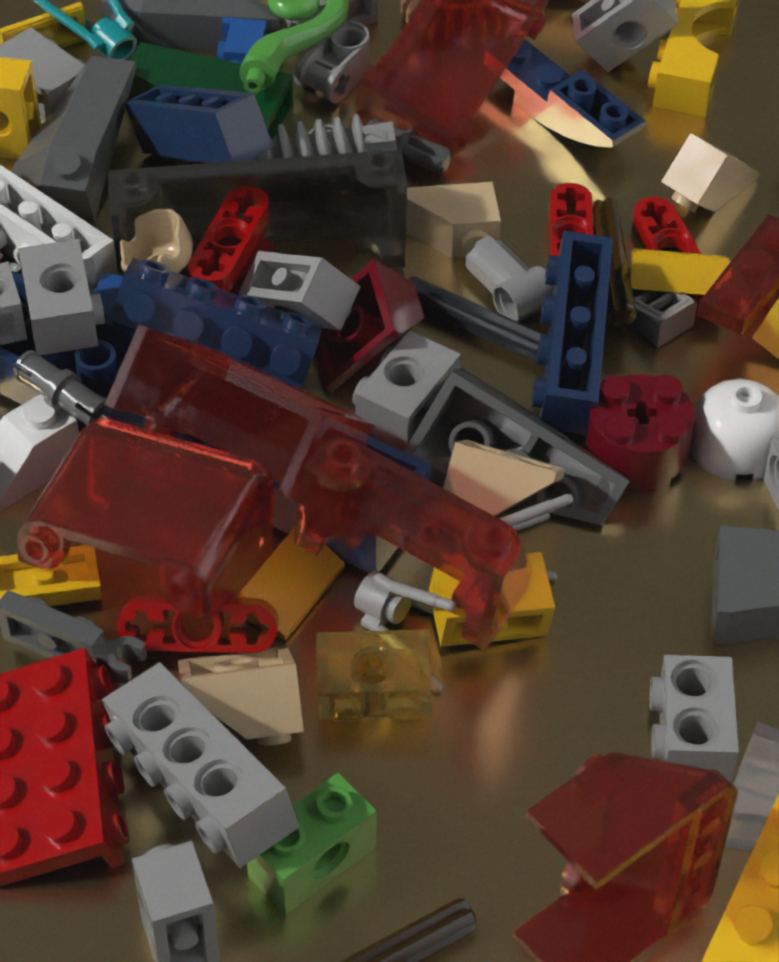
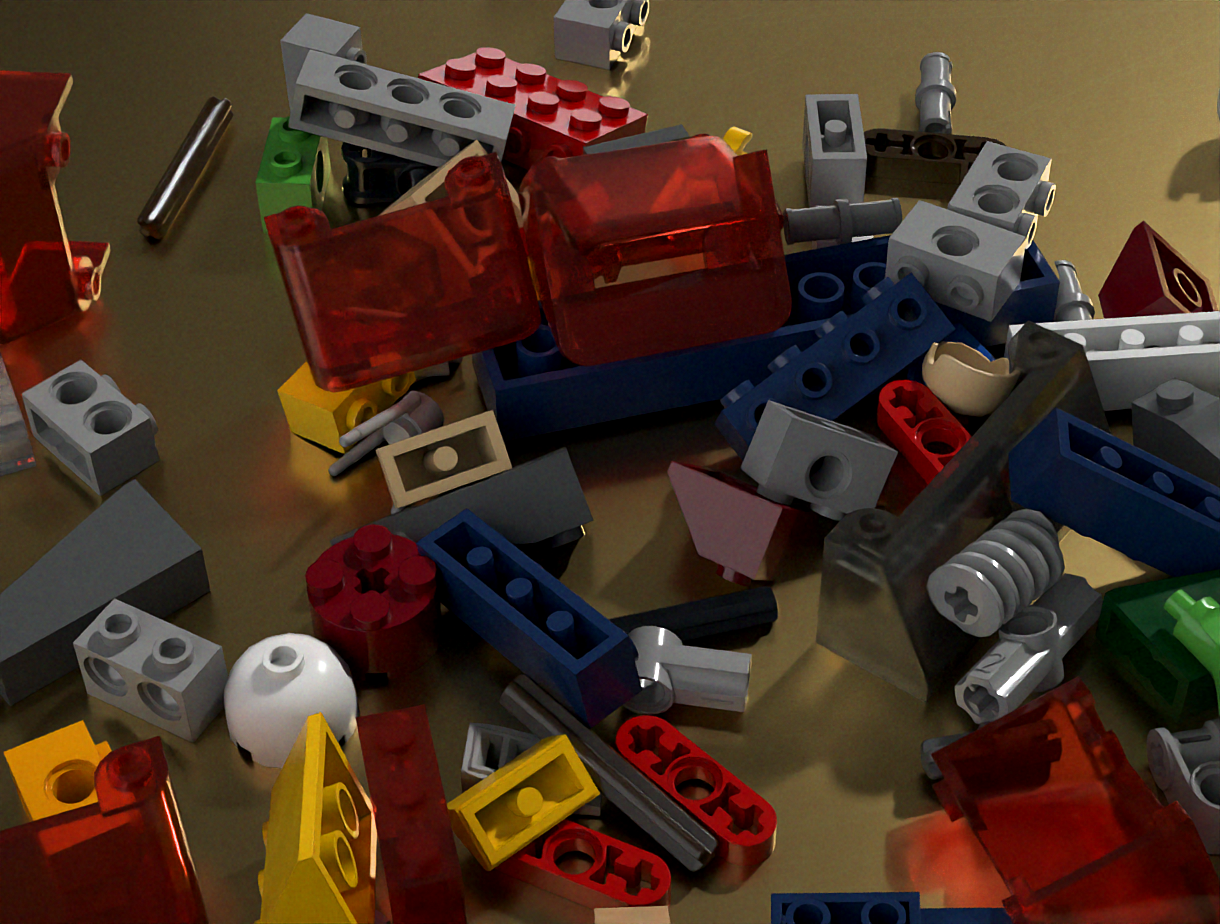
camera: 135 degrees right, 5 degrees down
light grey brick [352,330,461,450] -> none
tan slope [398,181,501,259] -> none

